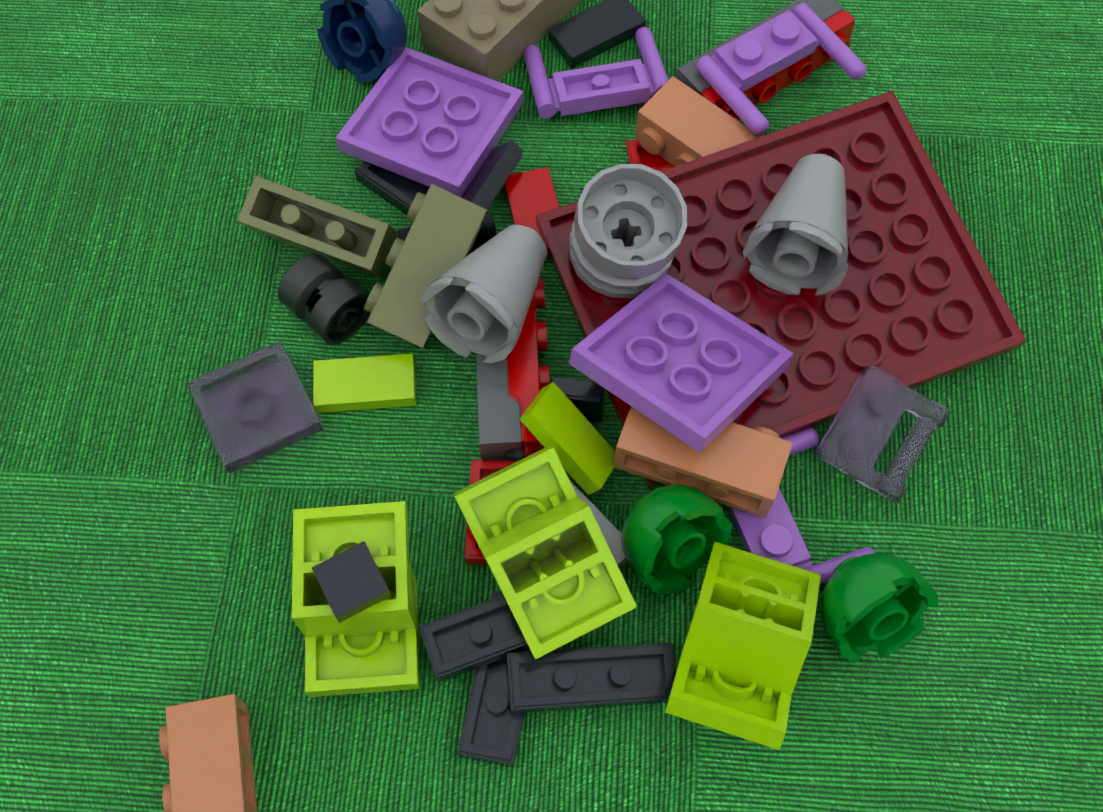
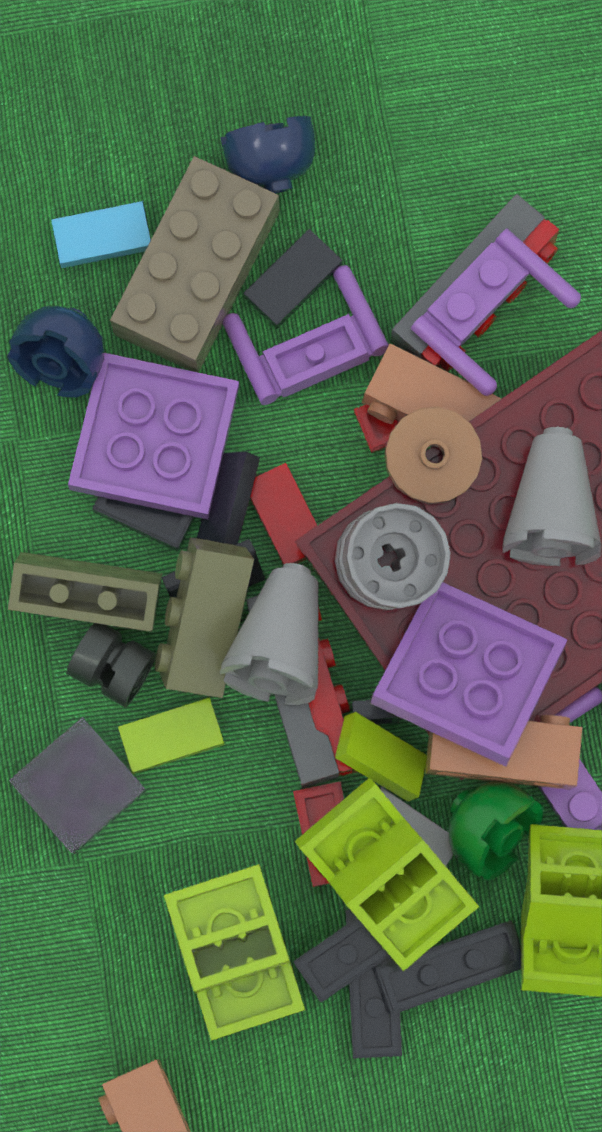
camera: 15 degrees left, 15 degrees up
black tile [312,541,392,623] -> none
none -> medium nougat plate [385,407,482,504]

